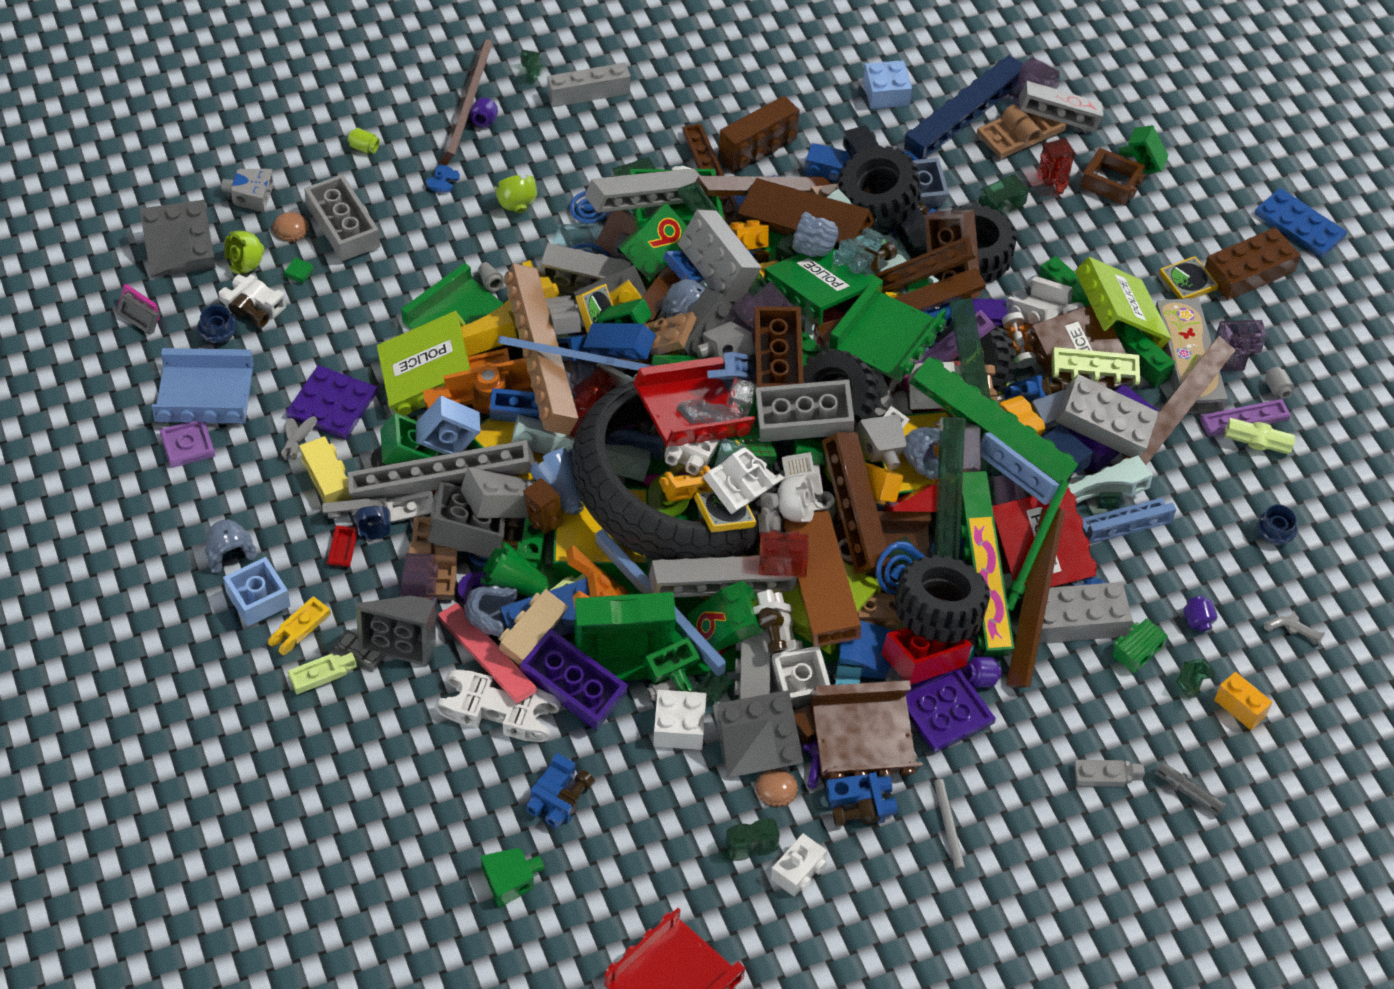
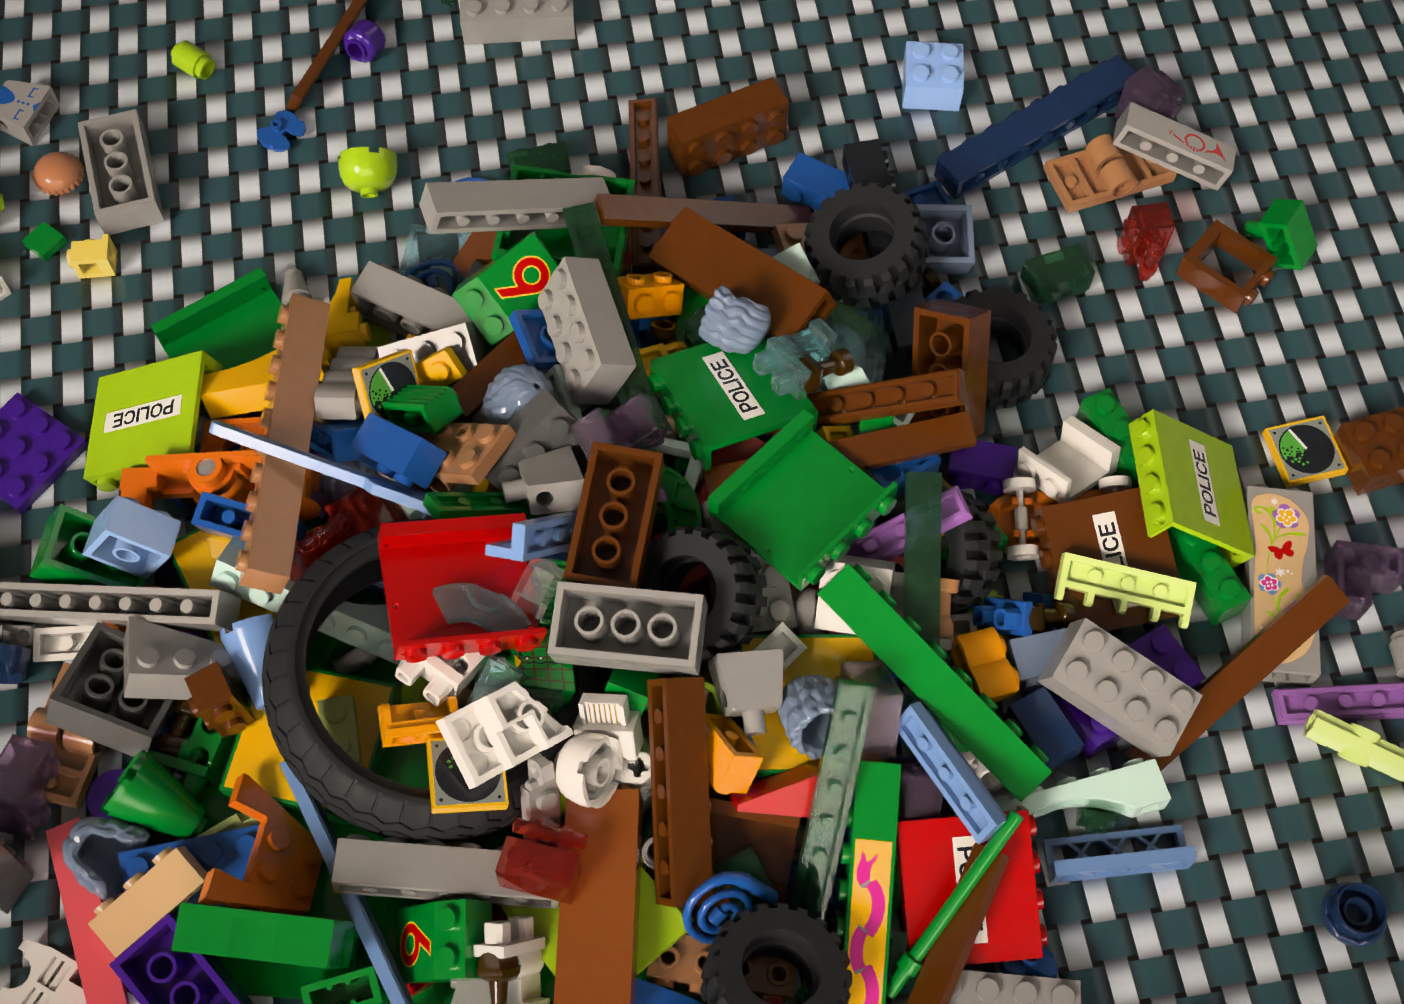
camera: 15 degrees right, 10 degrees up
none -> light yellow brick [67,234,117,279]

